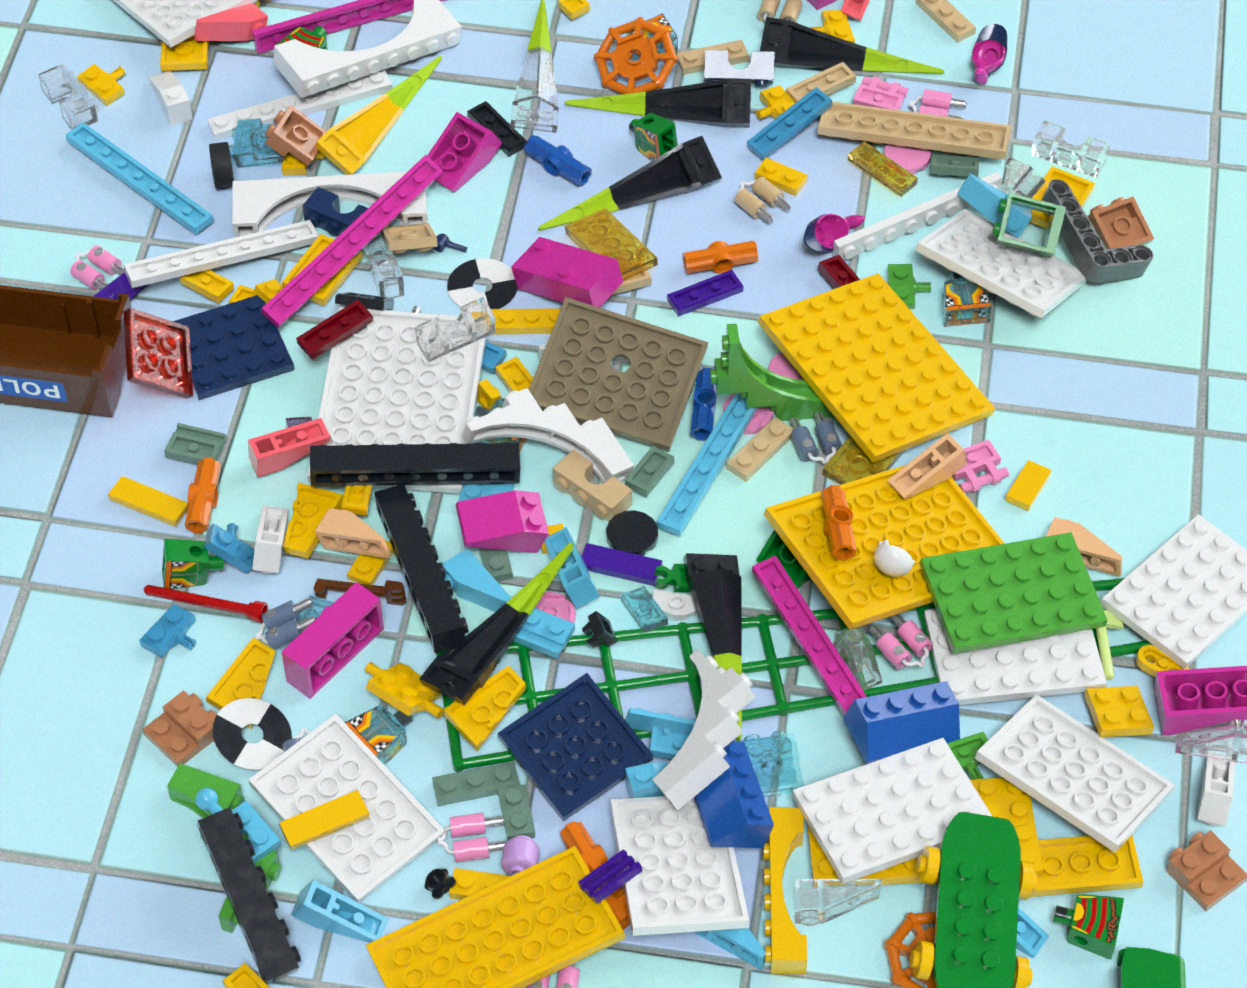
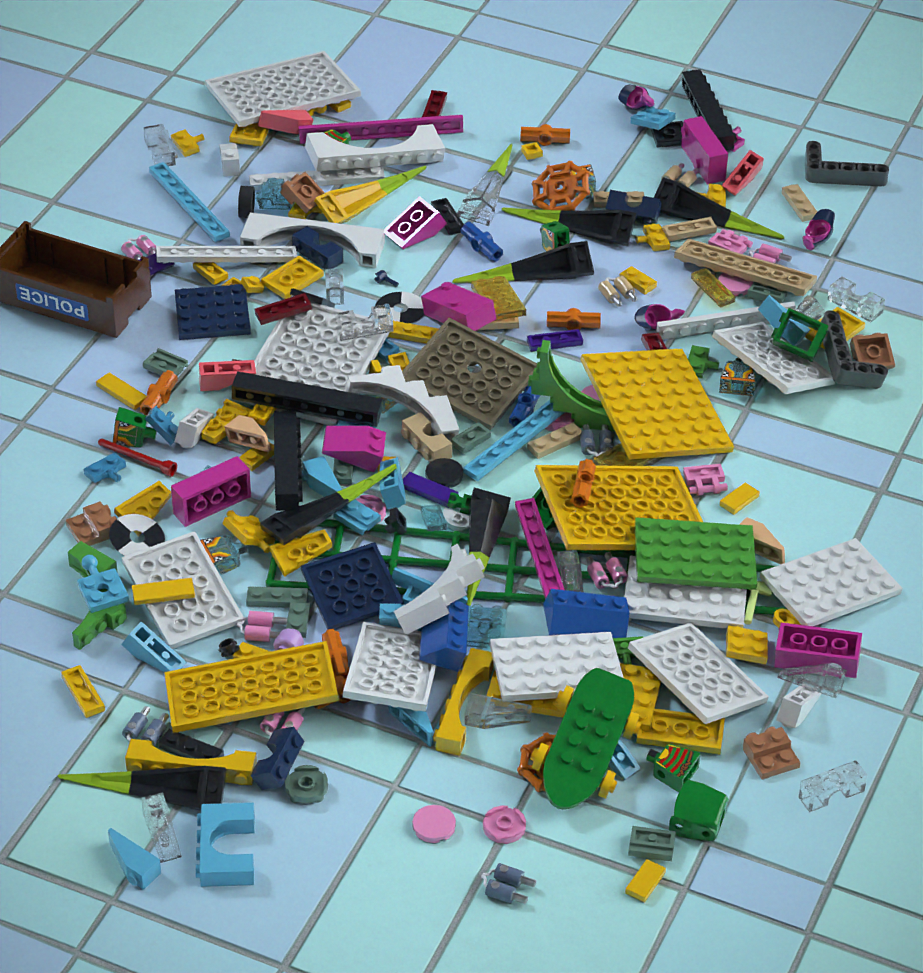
camera: 15 degrees right, 10 degrees down
clear red plate [124,308,193,399] -> none
black brick [197,807,301,984] -> none
sand blue piece [255,598,316,650] -> none
dark pink plate [260,155,443,329] -> none
reddish brown hinge [313,578,407,606] -> none
tan plate [381,223,437,253] -> none
dark purple tile [578,849,643,904] -> none
dark azure plate [747,87,833,160] -> none
white hair [874,540,915,577] -> none
light nougat slope [887,433,967,500] -> none

